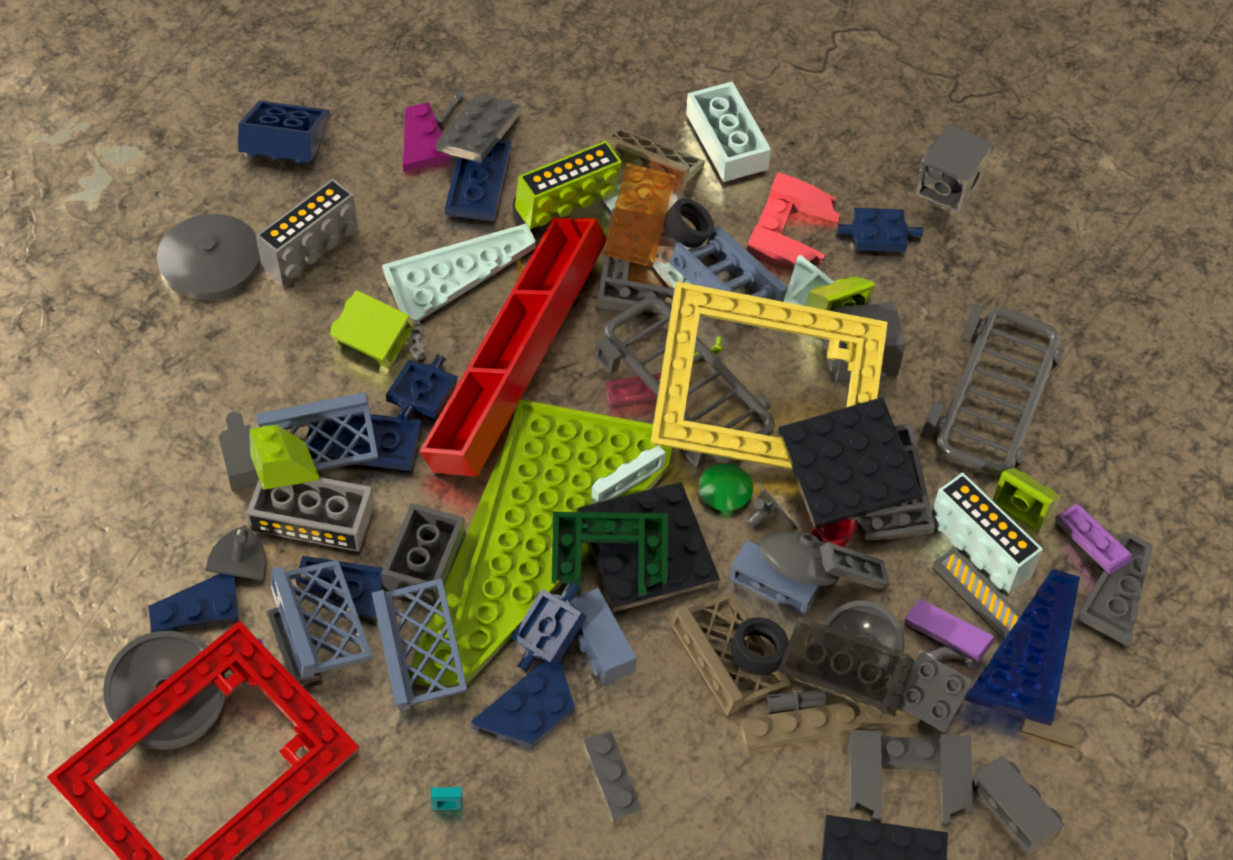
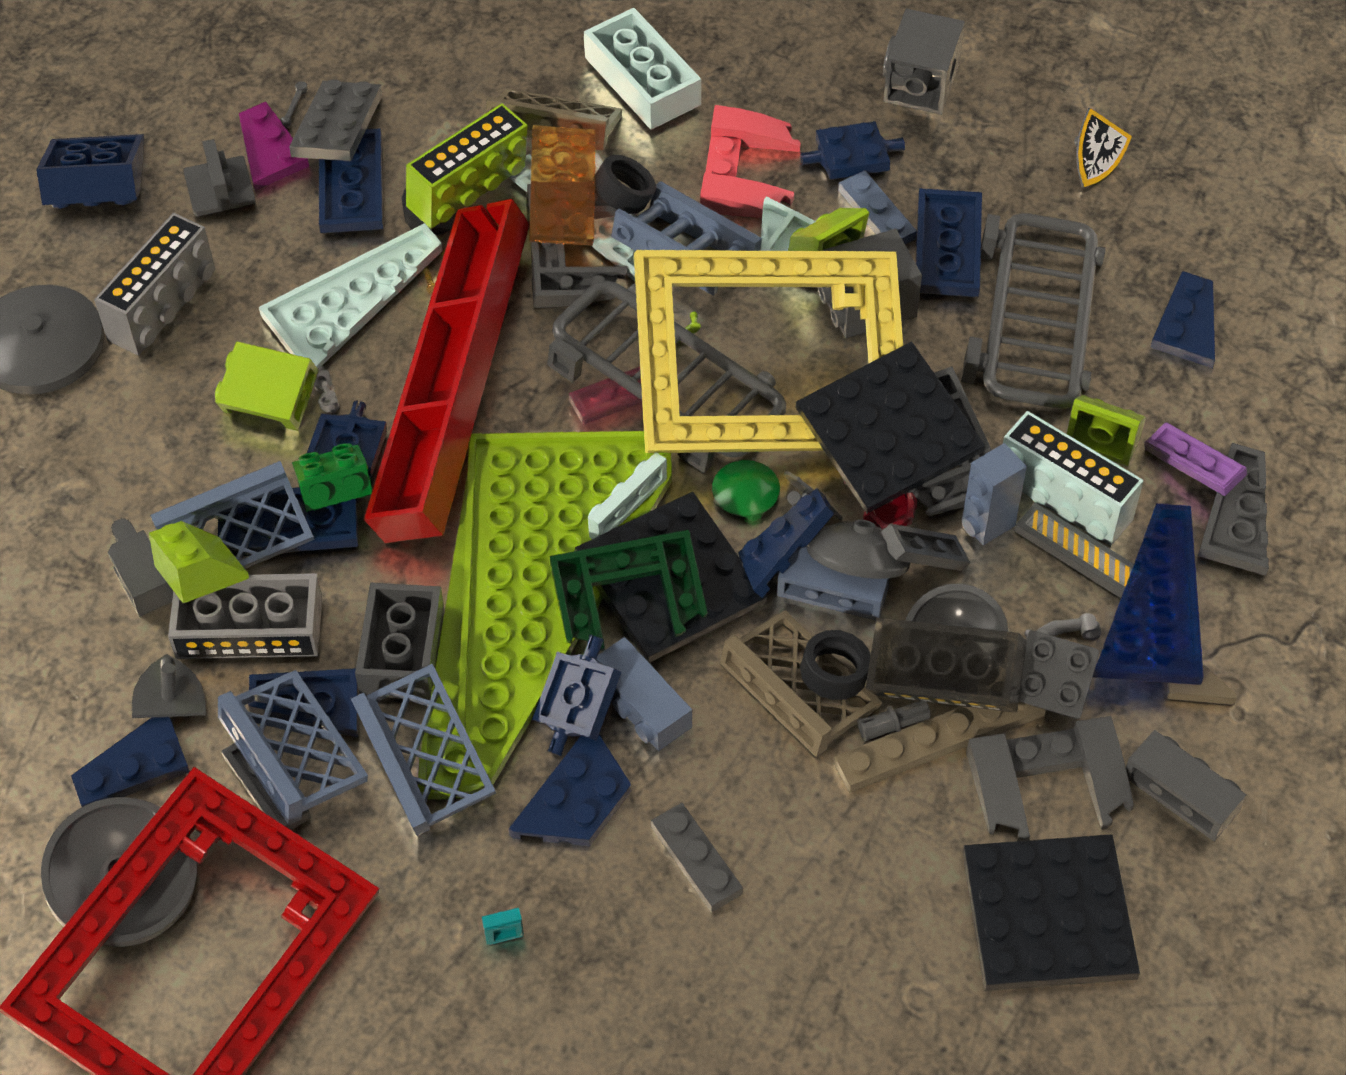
camera: 10 degrees left, 0 degrees up
medium lavender tile [904,599,994,662] -> none
none -> dark grey bracket [183,139,256,216]
none -> green bracket [292,443,372,512]
none -> dark blue wing [738,488,834,598]
none -> sand blue plate [838,171,917,244]
none -> dark blue plate [916,188,982,297]
none -> sand blue brick [962,443,1027,545]
none -> shield [1074,108,1132,187]
none -> dark blue wing [1150,271,1215,369]

